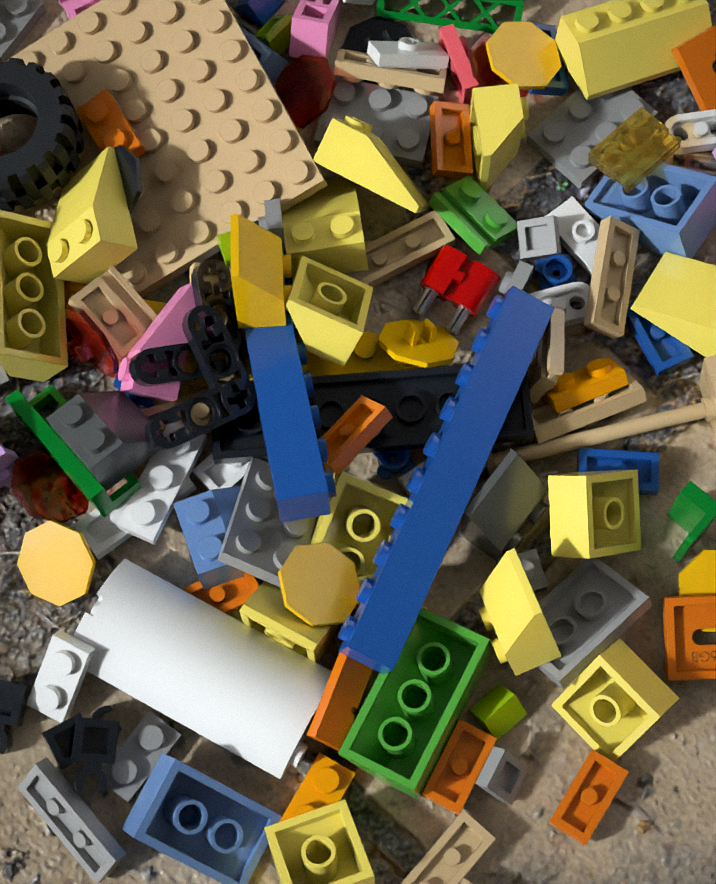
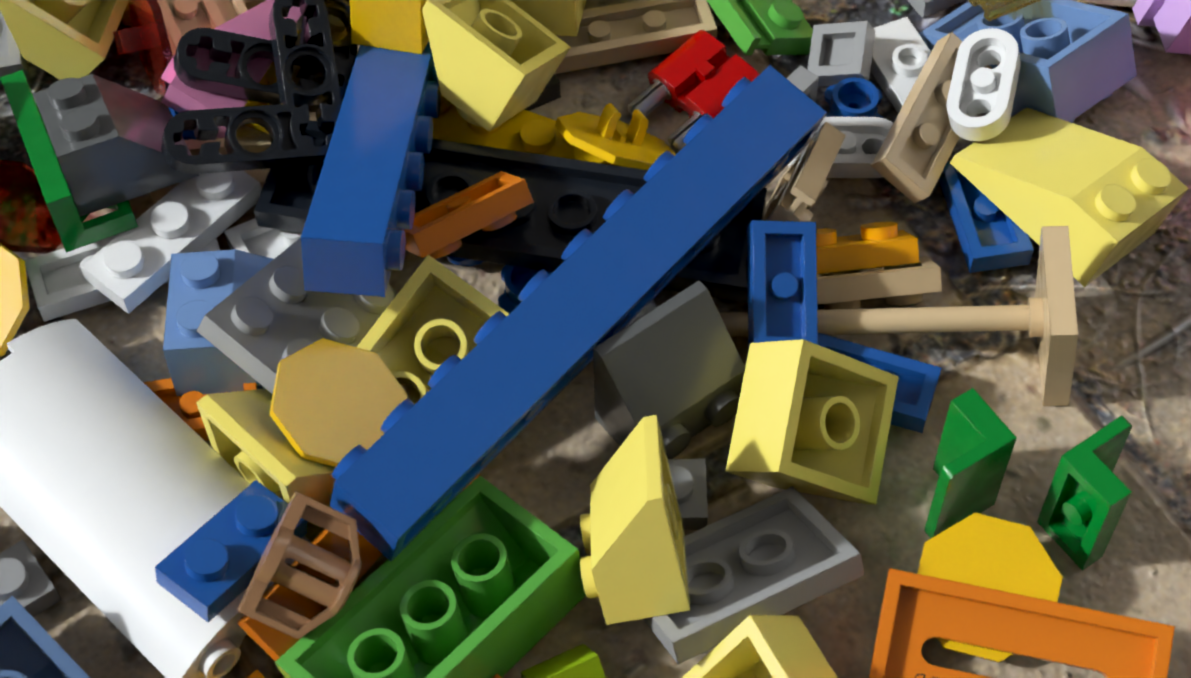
camera: 15 degrees right, 15 degrees down
none -> blue plate [155,480,307,623]
none -> medium nougat piece [237,491,362,639]
none -> blue plate [747,220,818,351]
none -> white plate [946,28,1021,141]

